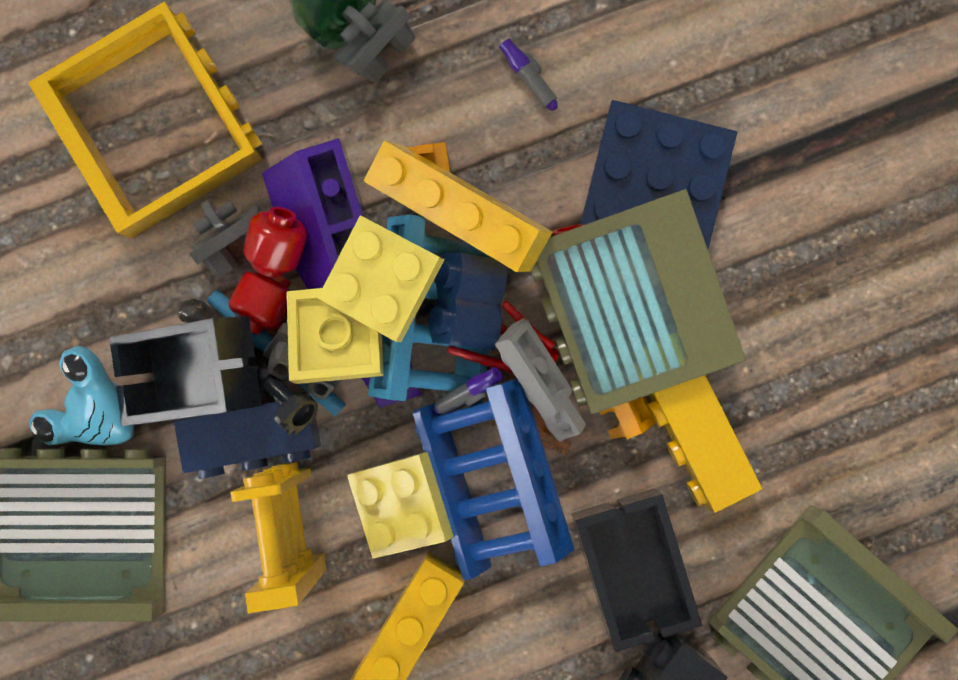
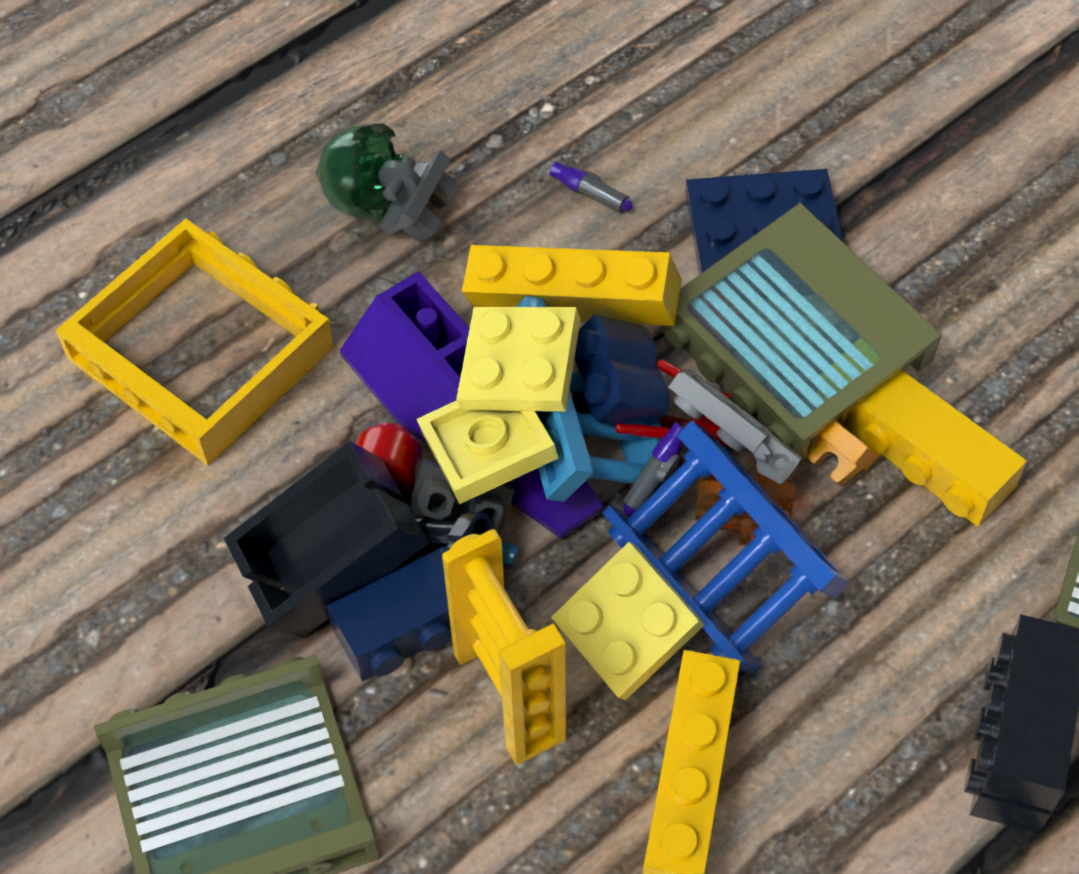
camera: 20 degrees left, 30 degrees down
medium azure head [28,346,134,445] -> none
dark grey hips [189,199,262,278] -> none
red head [243,207,307,277] -> none
black piece [571,489,703,652] -> none

